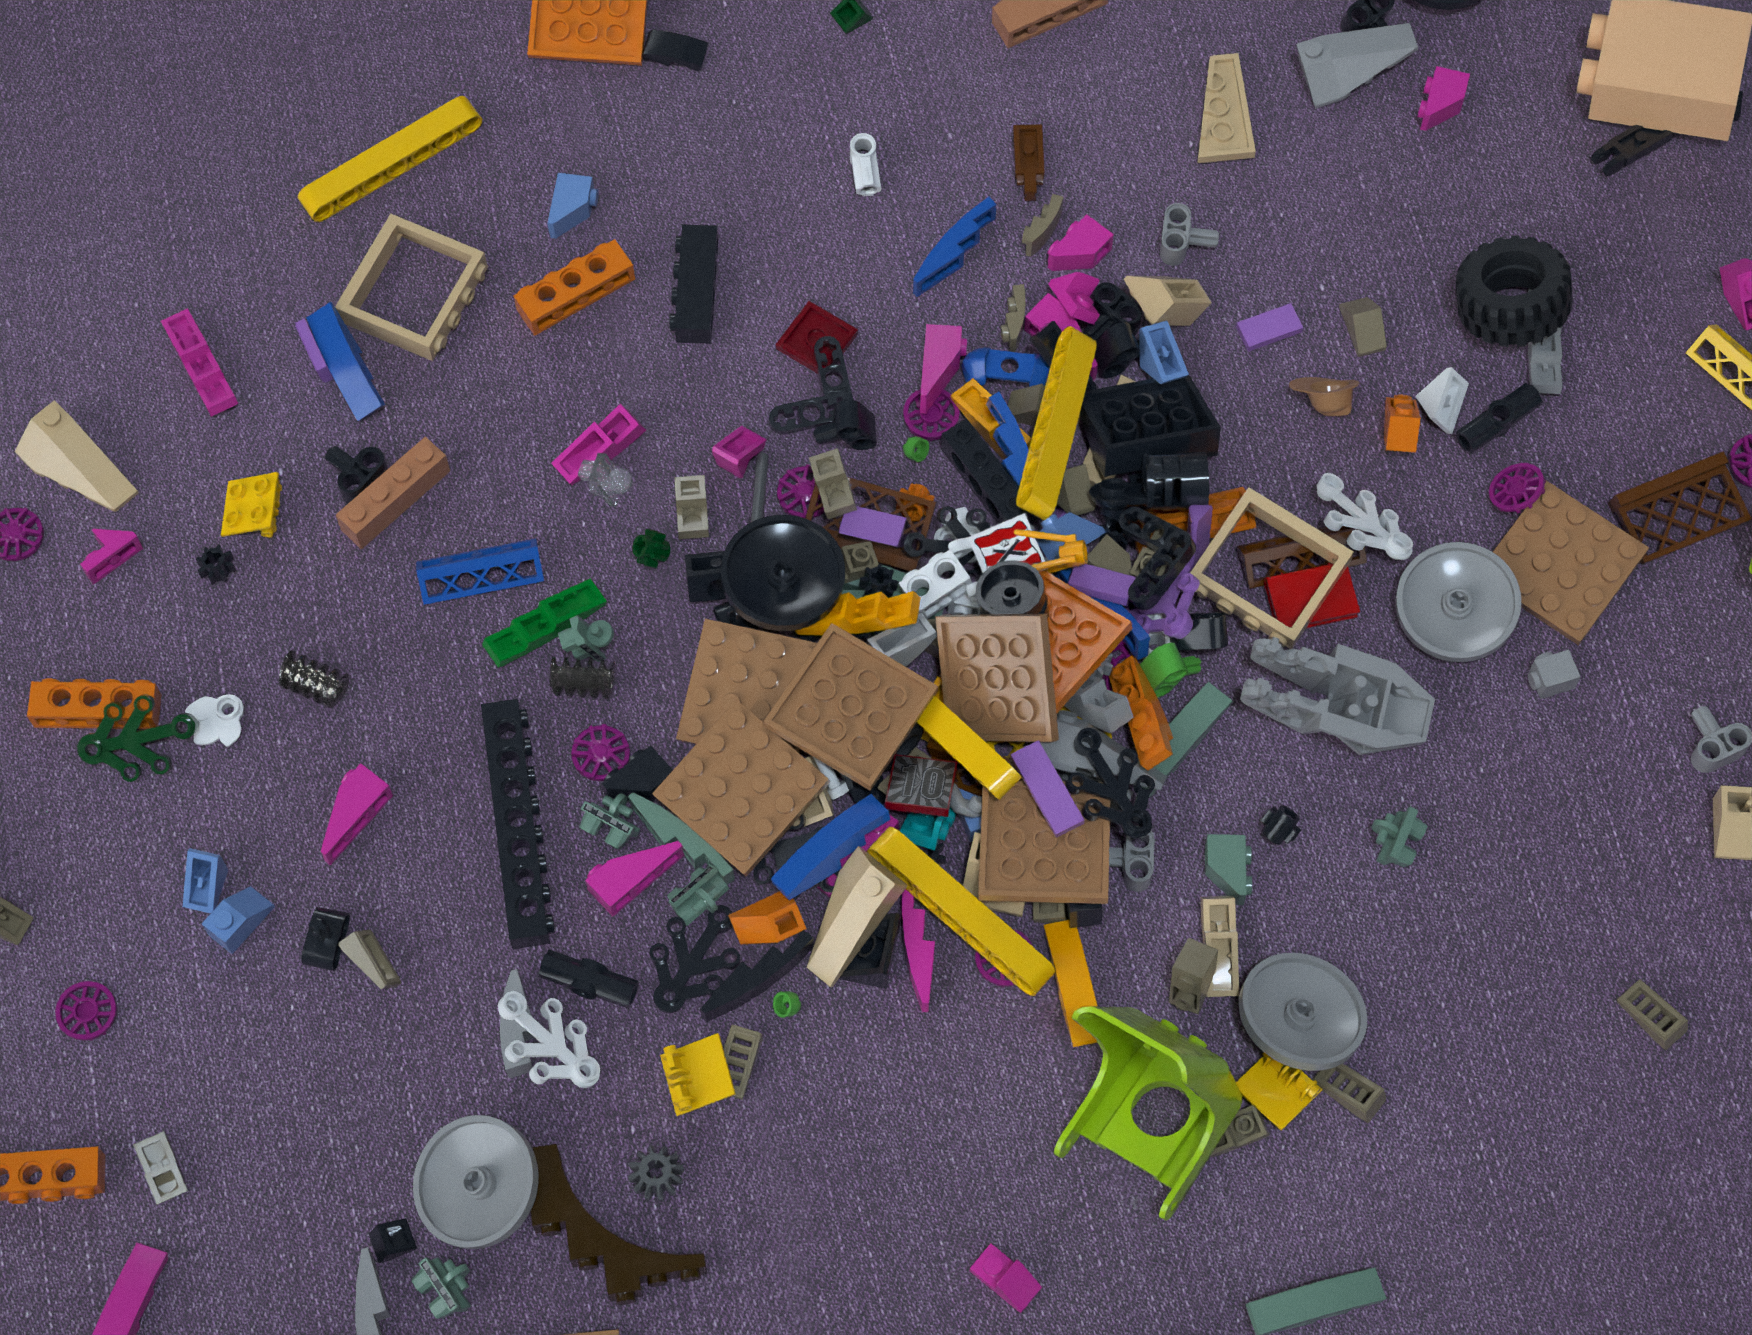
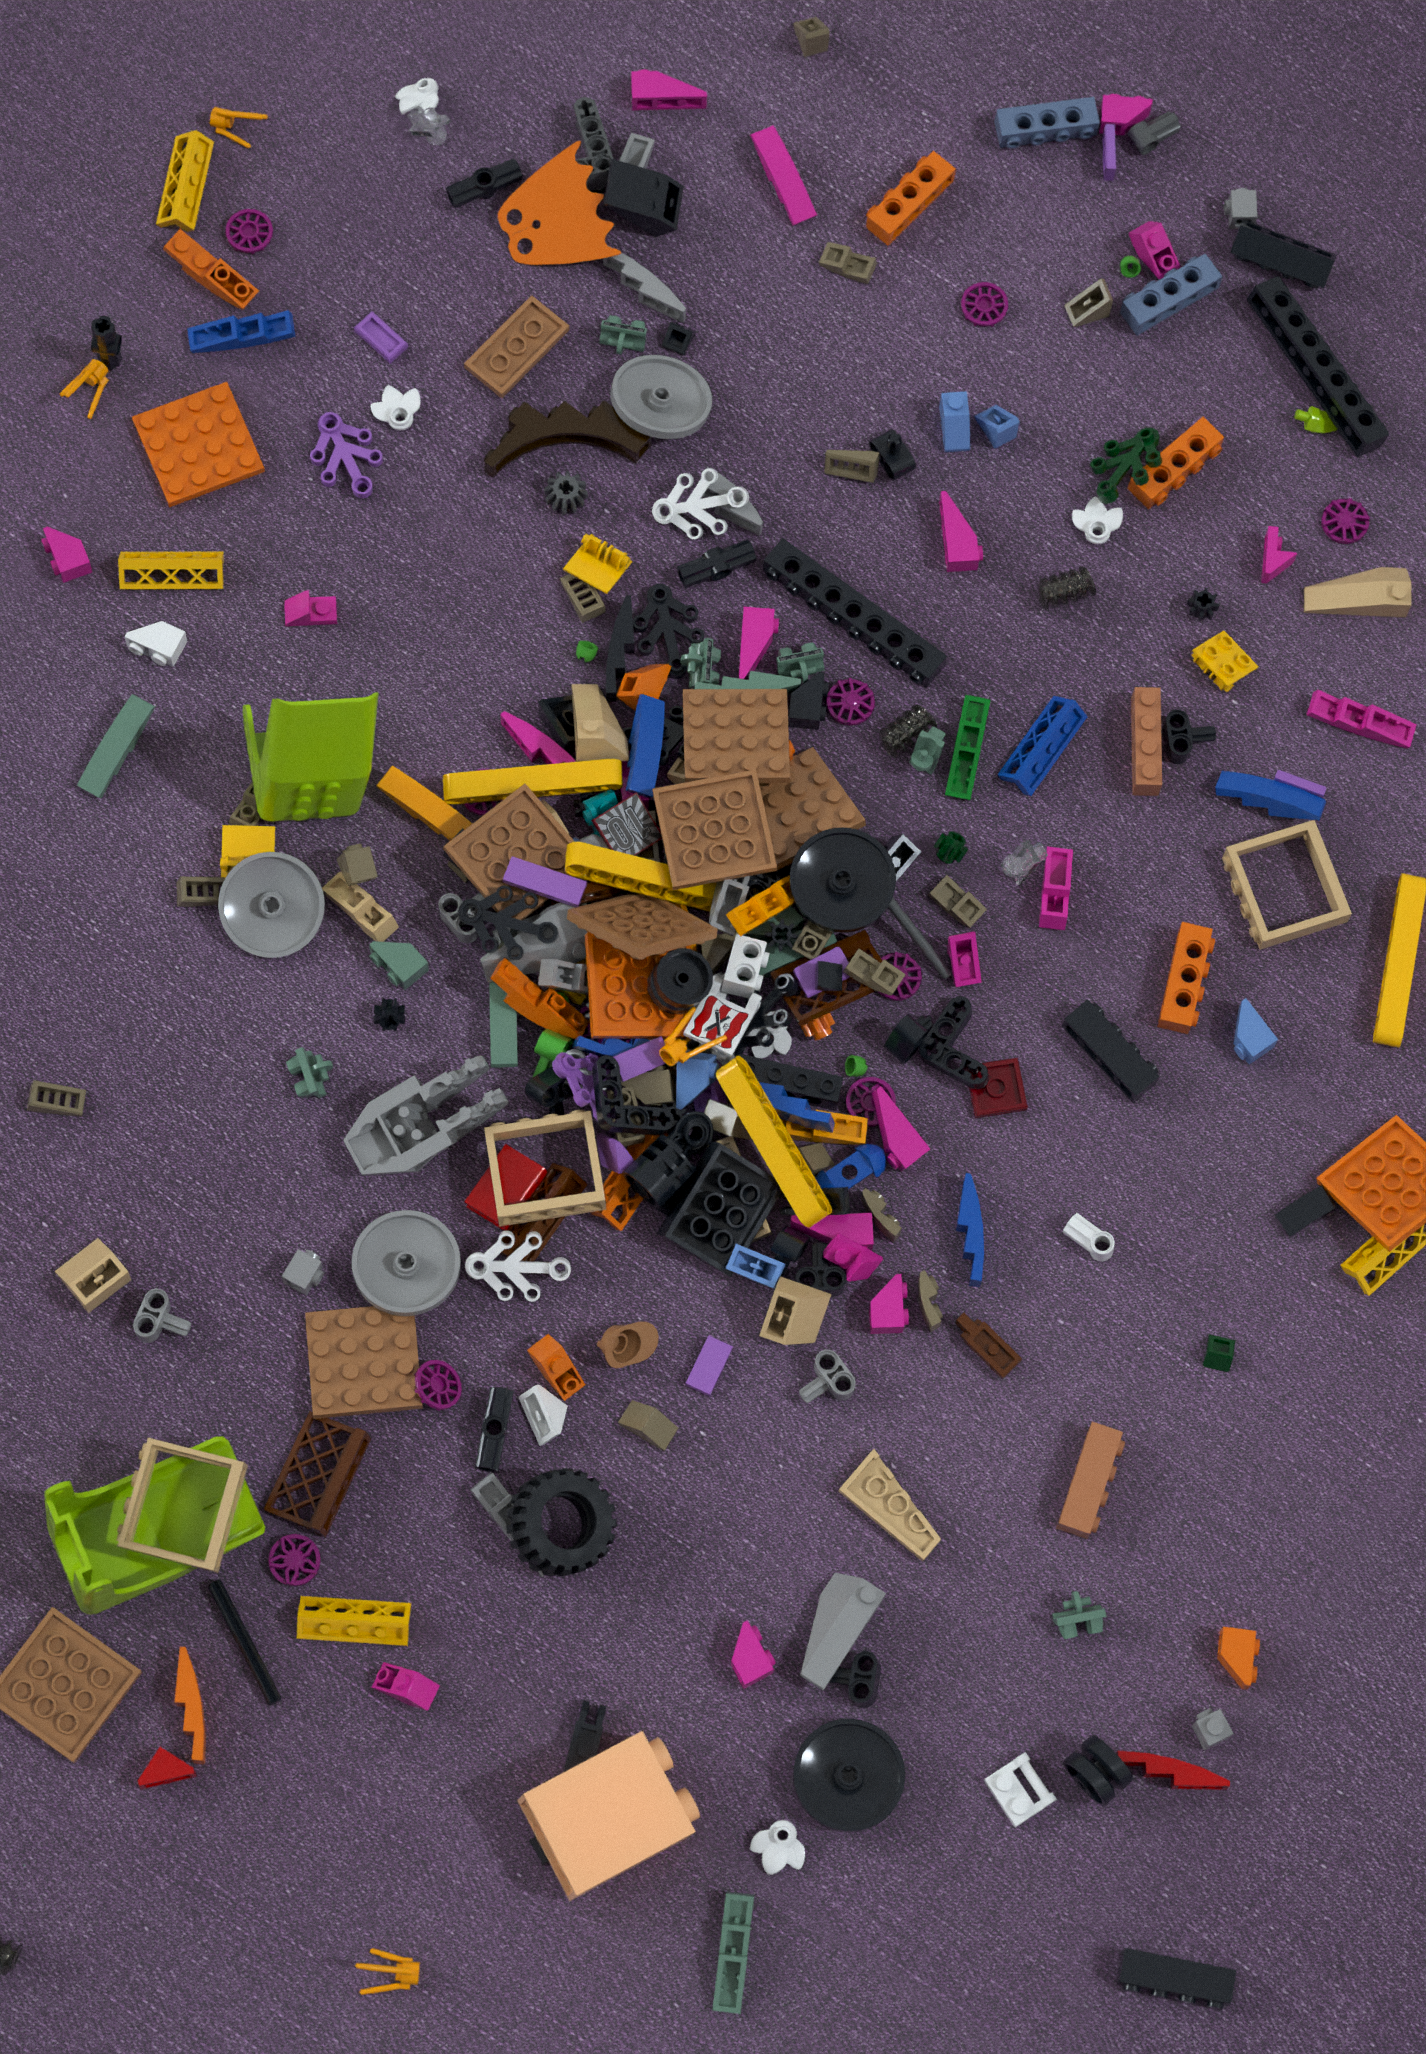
camera: 130 degrees right, 5 degrees up
none -> black slope [815,961,842,991]

